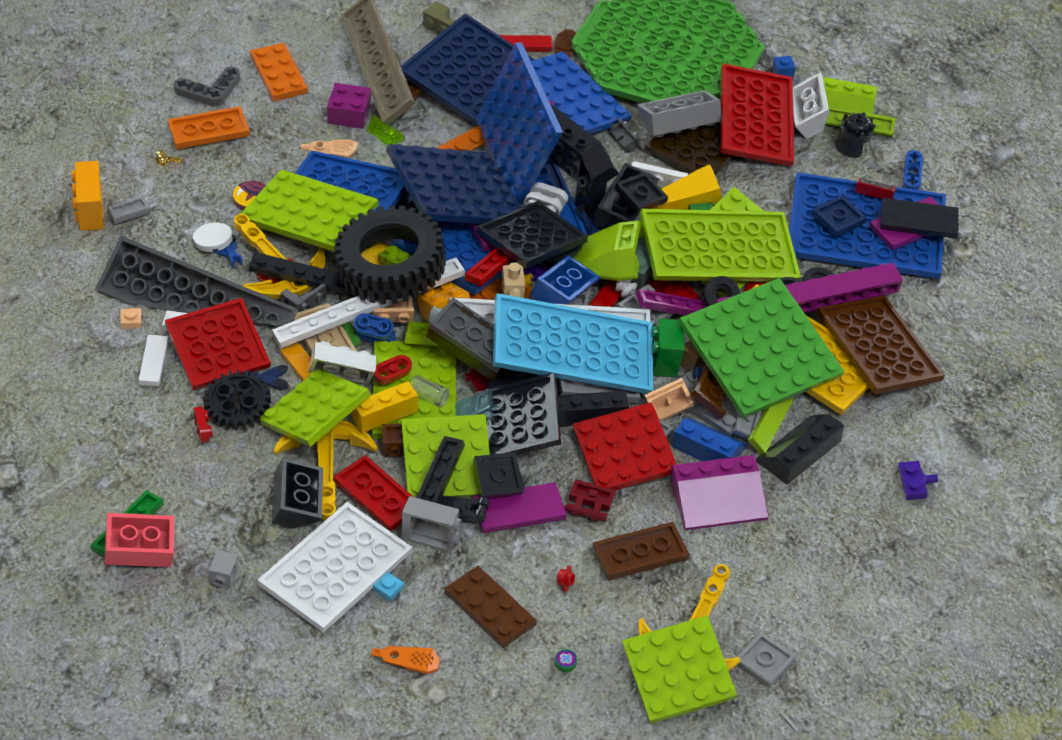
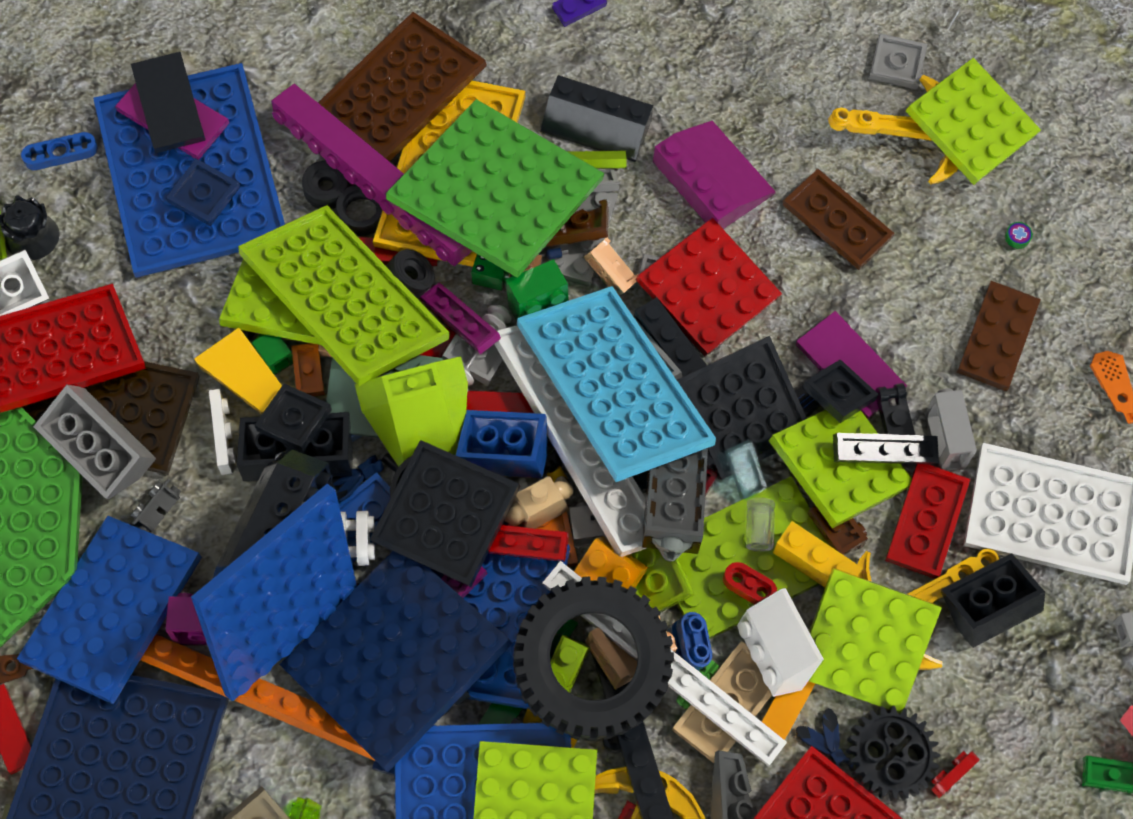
camera: 115 degrees left, 20 degrees up
flat silver bracket [281,283,327,312] -> none
medium azure plate [373,572,404,601] -> none
red plate [557,566,575,592] -> none
dark red plate [565,479,616,522] -> none
blue slope [672,418,747,461] -> none
red slope [855,178,896,199] -> none

